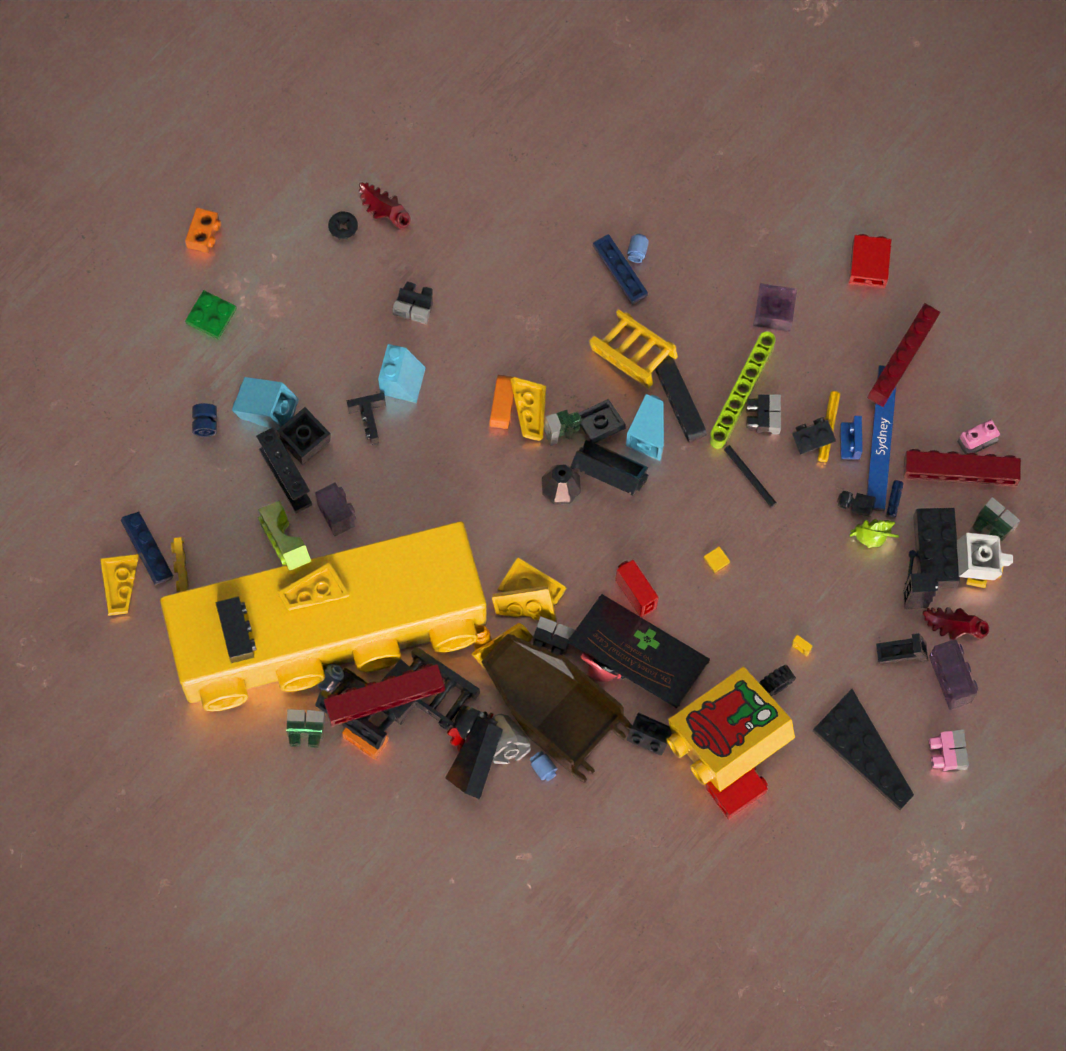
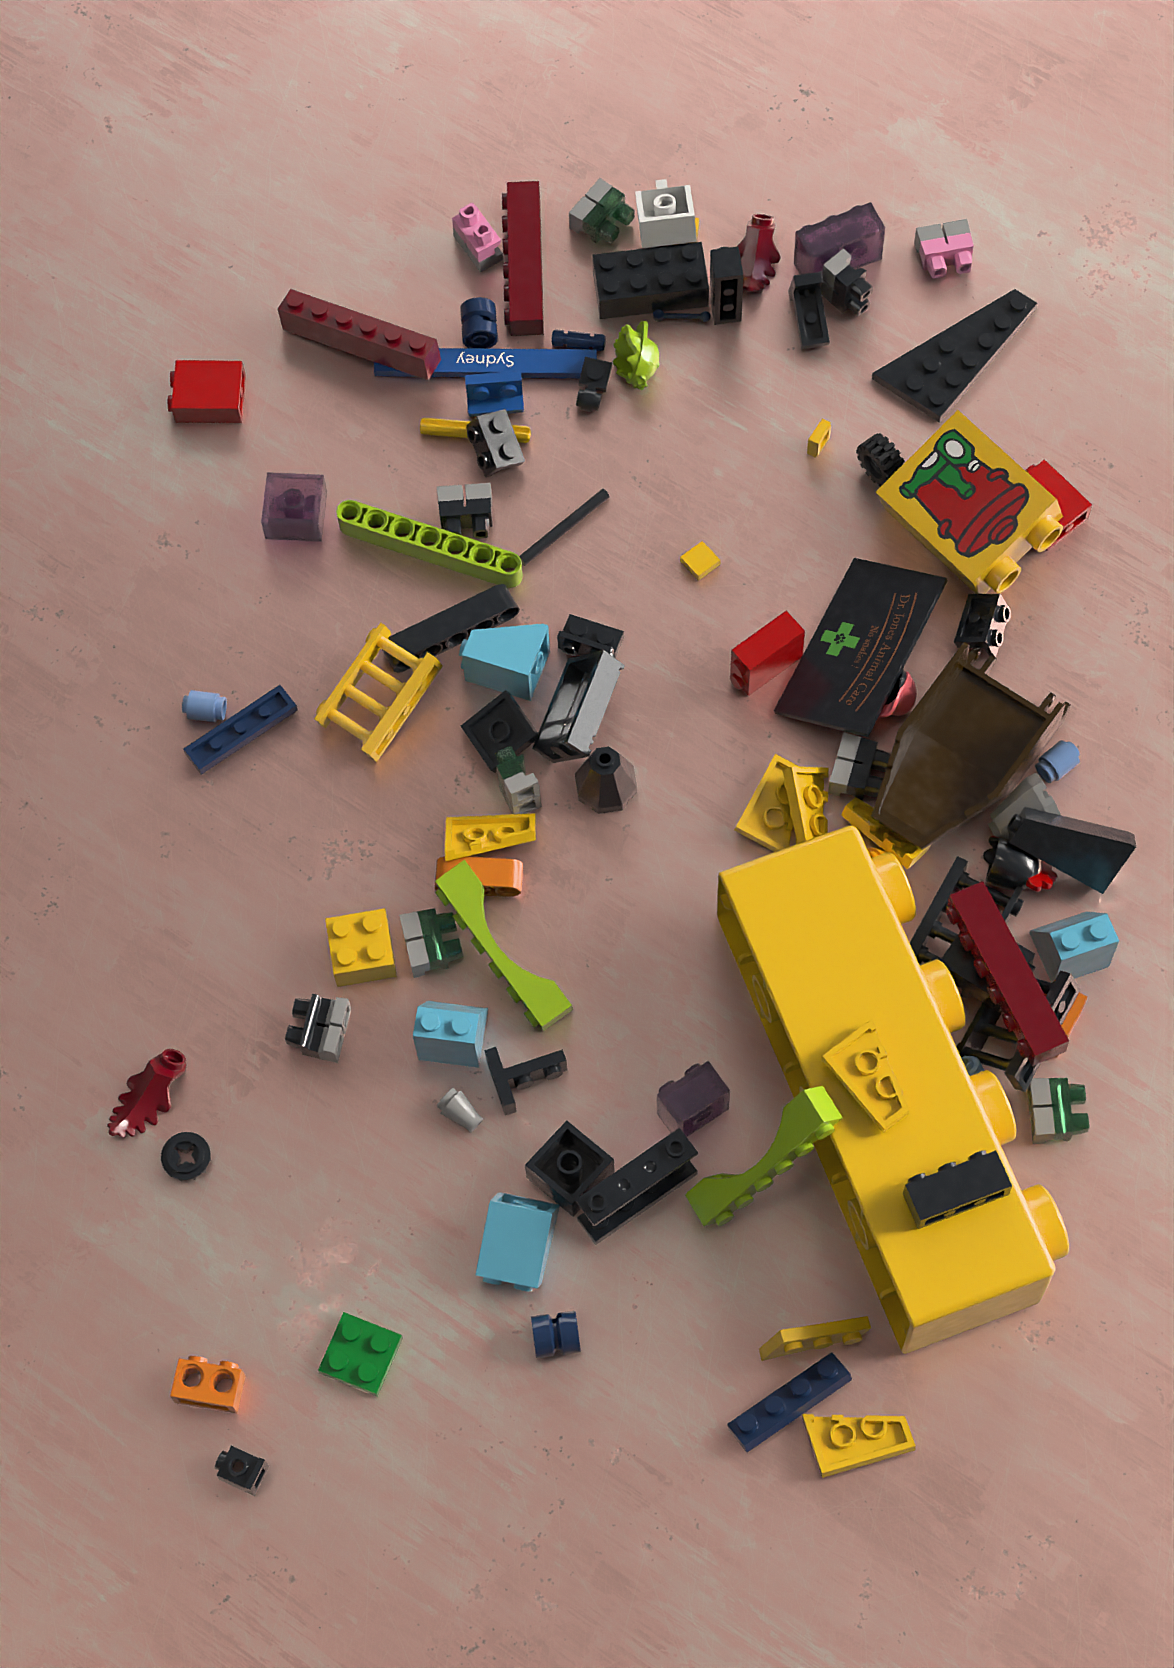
camera: 90 degrees left, 5 degrees down
none -> black brick [215,1445,269,1496]
none -> yellow brick [325,908,397,987]
none -> clear green hips [399,908,463,978]
none -> lime arch [435,860,573,1031]
none -> light grey cone [437,1088,483,1133]
none -> dark blue wheel [460,297,498,349]
none -> black bracket [557,614,624,657]
none -> black hips [821,249,873,316]
none -> medium azure slope [1029,911,1119,983]

